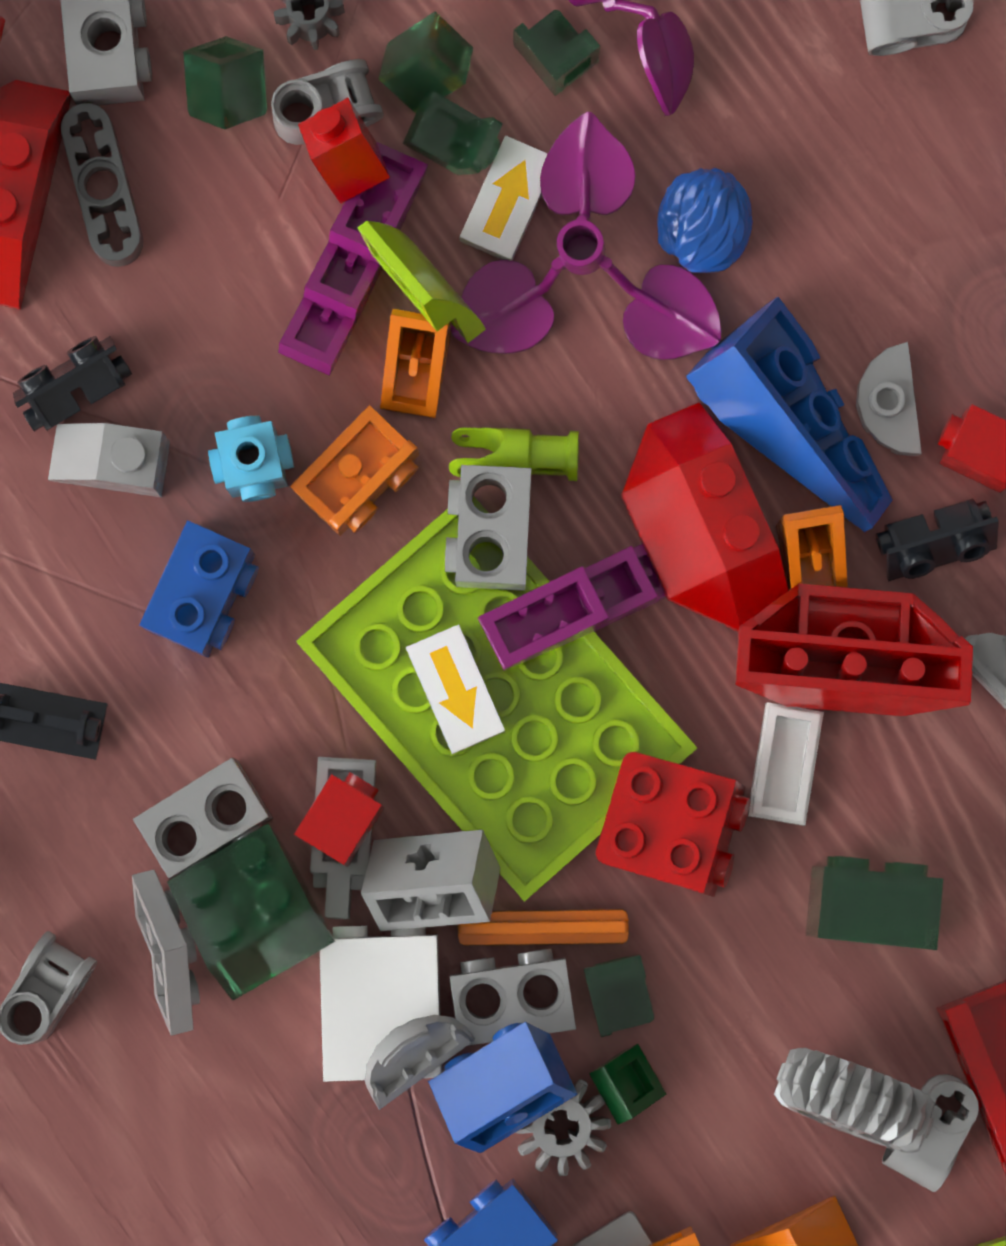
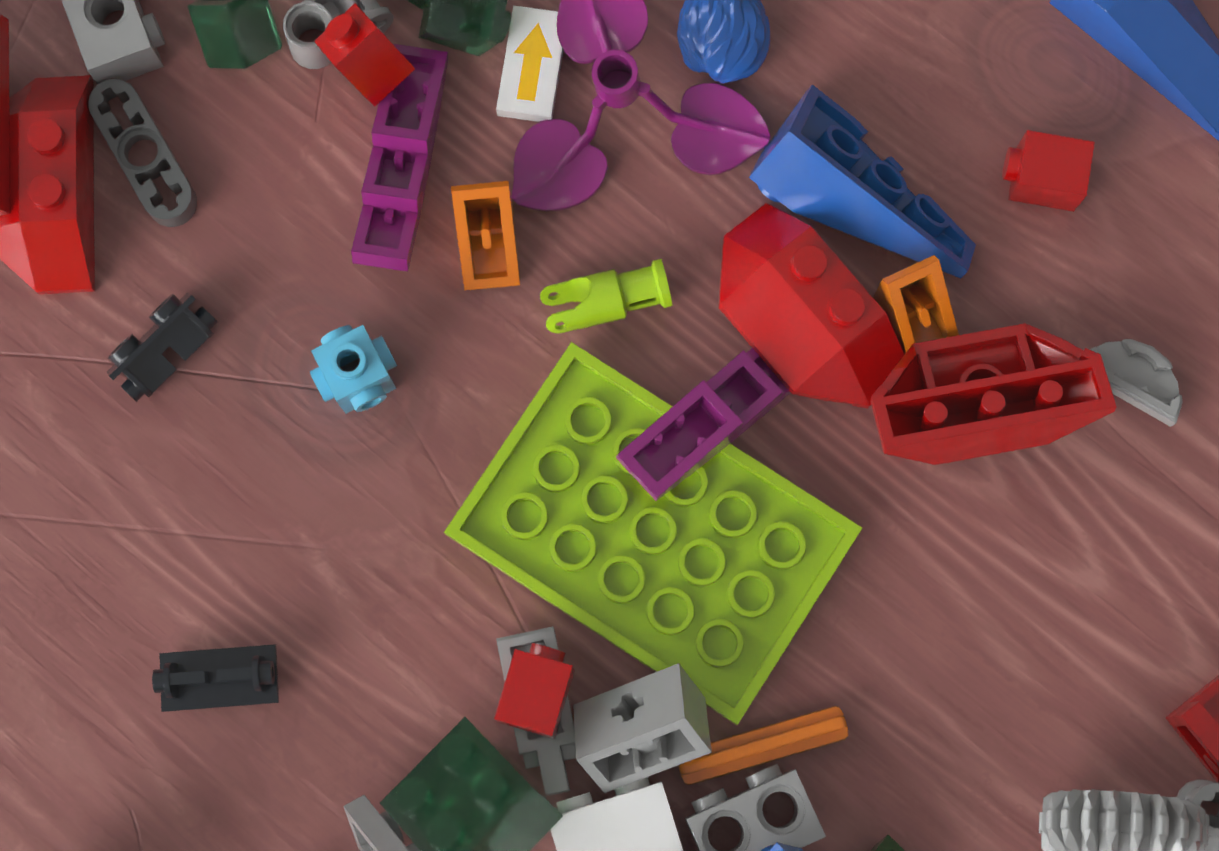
camera: 15 degrees left, 5 degrees down
light grey slope [48,423,170,497] -> none
light grey brick [133,758,273,883] -> none
blue brick [139,520,259,658] -> none
orange bracket [290,405,419,536] -> none
lime slope [358,221,486,343] -> none
white tile [405,624,505,755] -> none
light grey brick [445,465,531,590] -> none
clear green panel [582,953,654,1037] -> none
red bracket [596,752,750,897] -> none
white tile [748,702,824,826] -> none
clear green brick [805,856,944,950] -> none
light grey plate [856,342,922,457] -> none
black hinge [875,499,999,582] -> none

